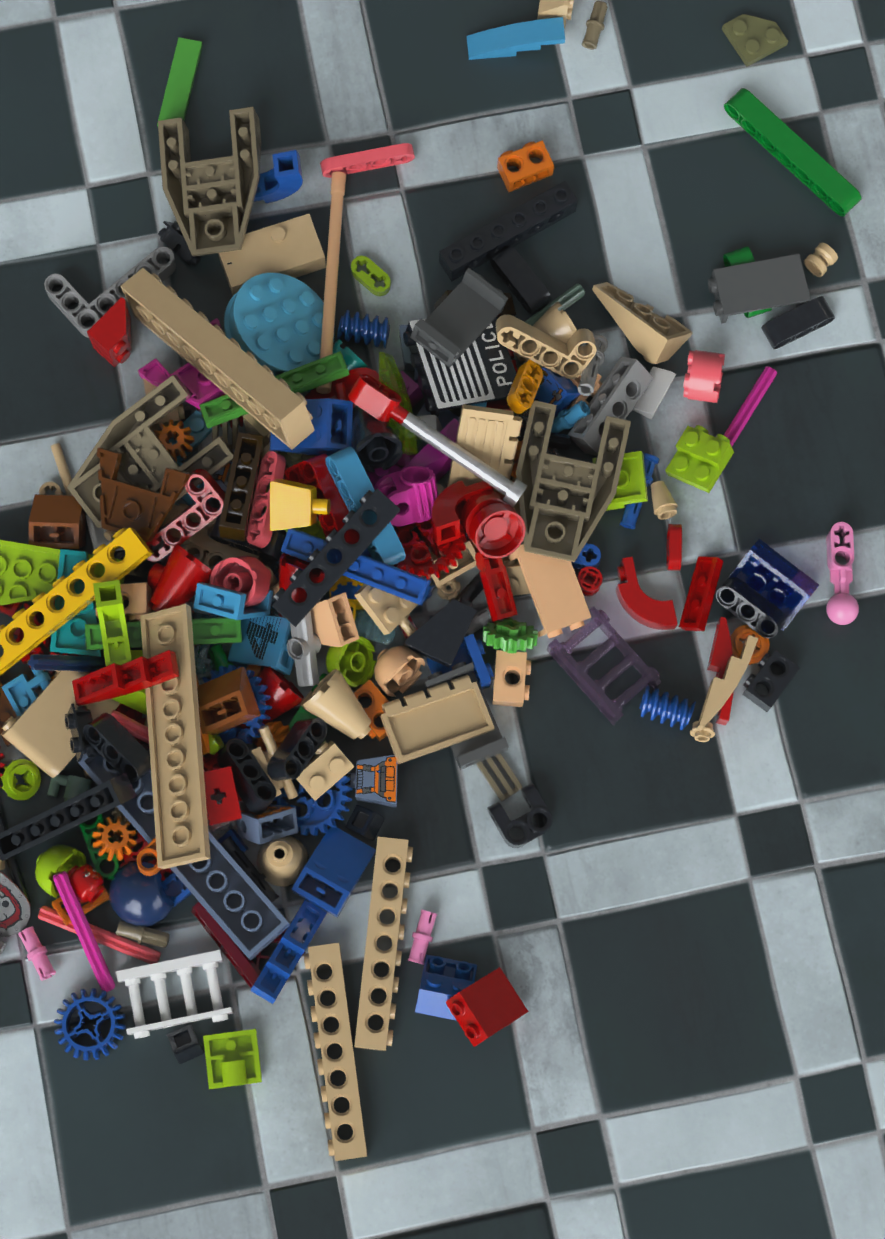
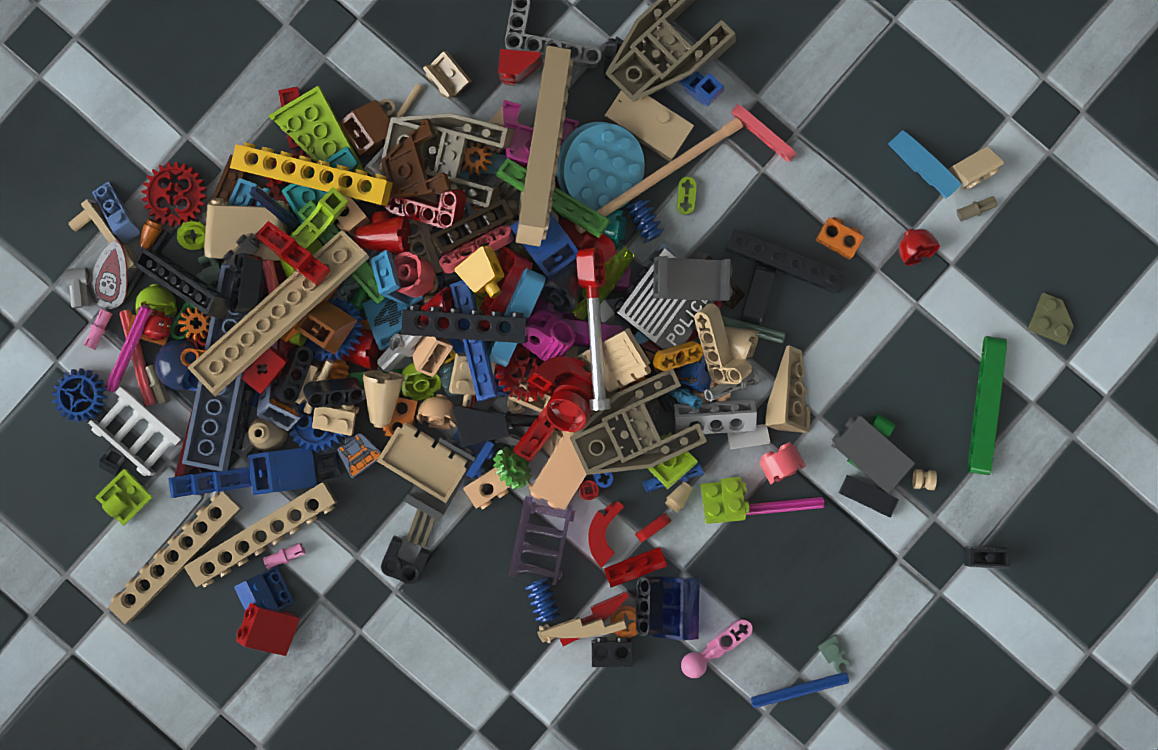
camera: 60 degrees right, 10 degrees up
none -> tan bracket [423,51,471,98]
none -> red cylinder [899,228,940,266]

